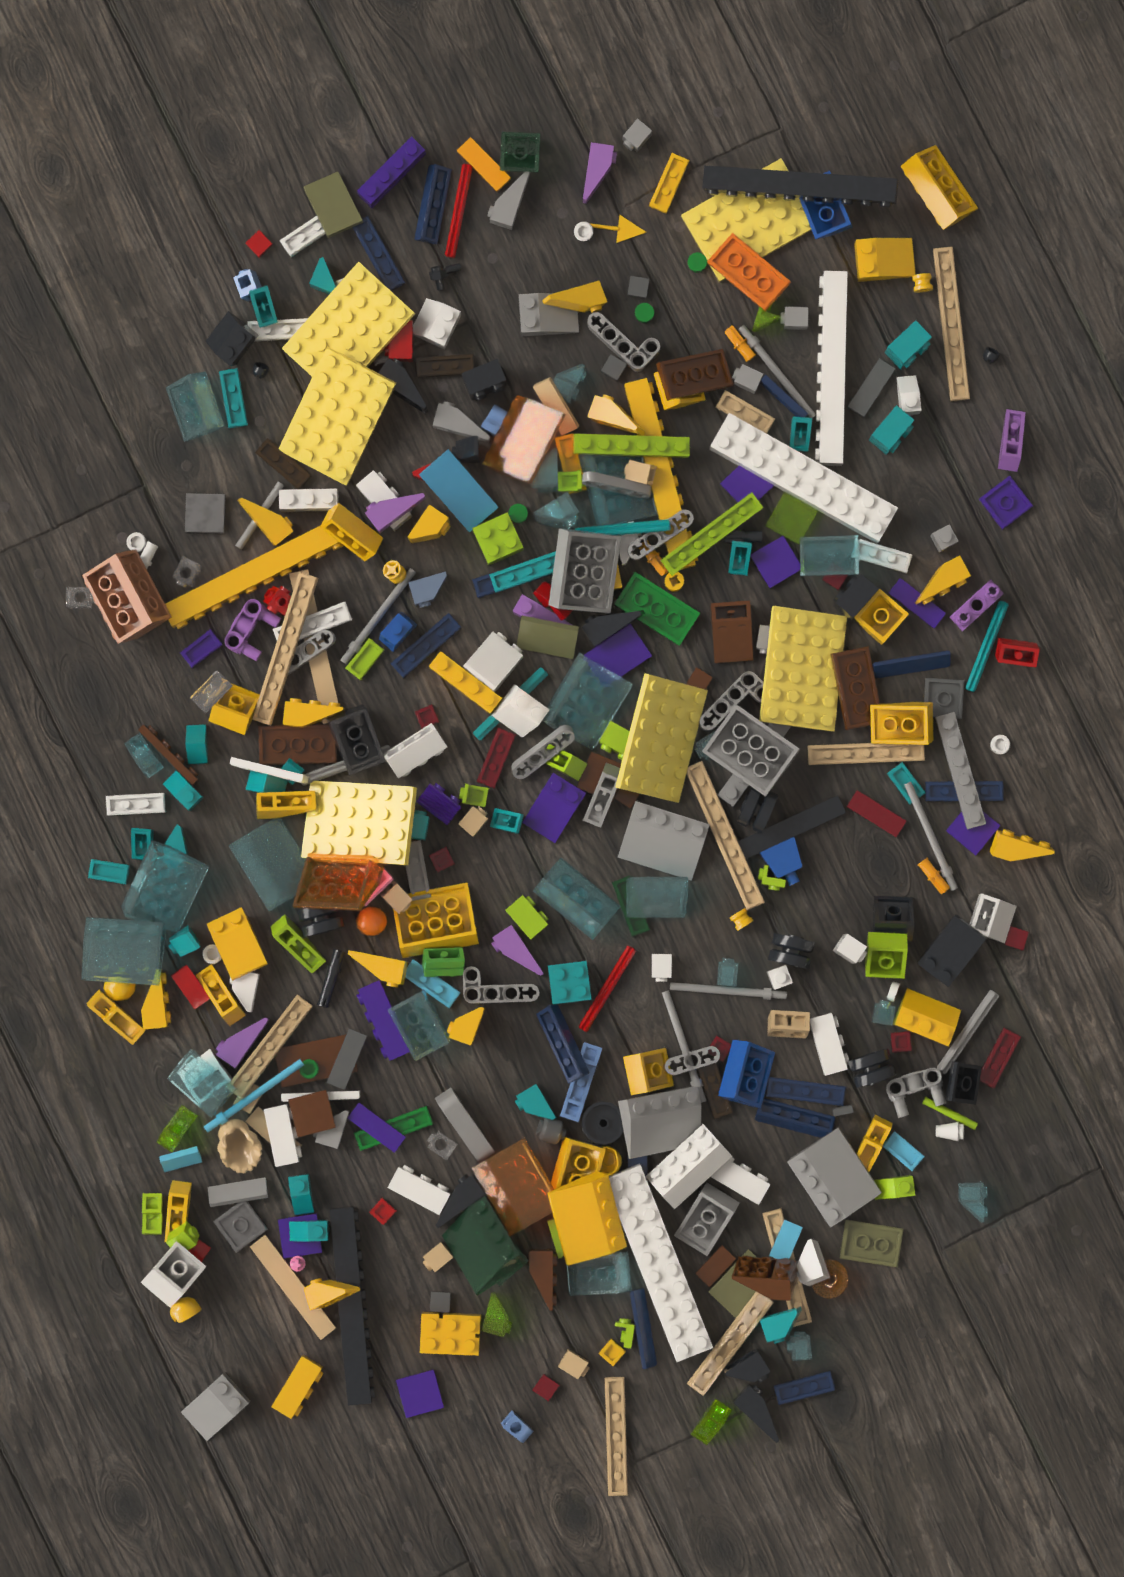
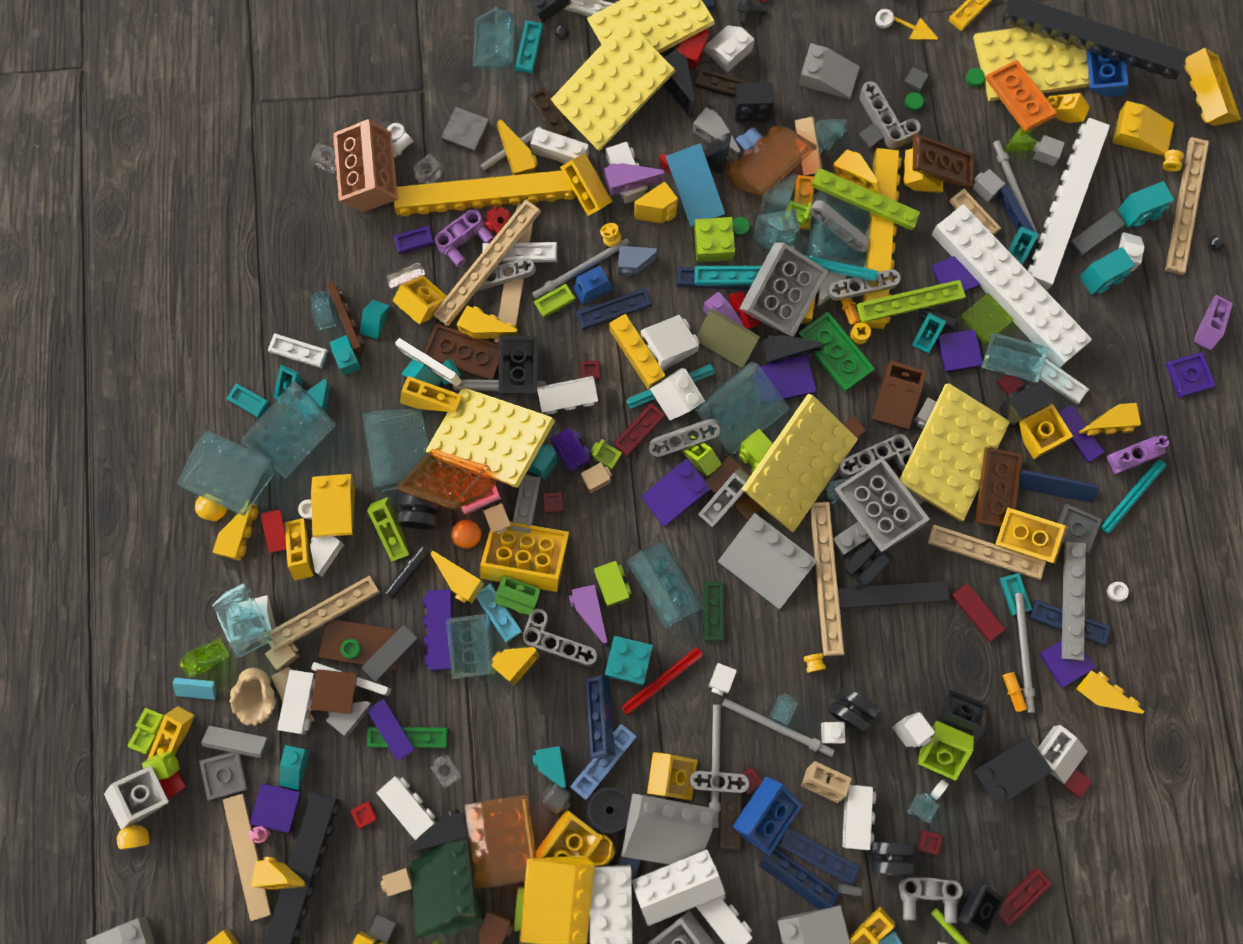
camera: 20 degrees right, 10 degrees down
yellow slope [86,989,145,1045] -> none
teal slope [168,925,200,957] -> none
medium azure bar [204,1059,304,1132] -> none
medium lavender slope [216,1017,270,1068] -> none
teal slope [289,1220,329,1242] -> none
light grey beam [435,1087,495,1163] -> none
teal slope [490,808,524,834] -> none
yellow slope [542,280,607,313] -> none
tan brick [624,460,657,485] -> none
clear light blue slope [626,877,688,918] -> none
light orange axle [725,326,756,362] -> none
lime bracket [758,865,786,891] -> none
blue torso [760,837,802,886] -> none
yellow slope [893,988,961,1046] -> none
light grey brick [930,524,958,553] -> none
light grey axle [937,990,999,1074] -> none
red brick [995,638,1040,668] -> none
none -> yellow slope [1047,93,1090,123]

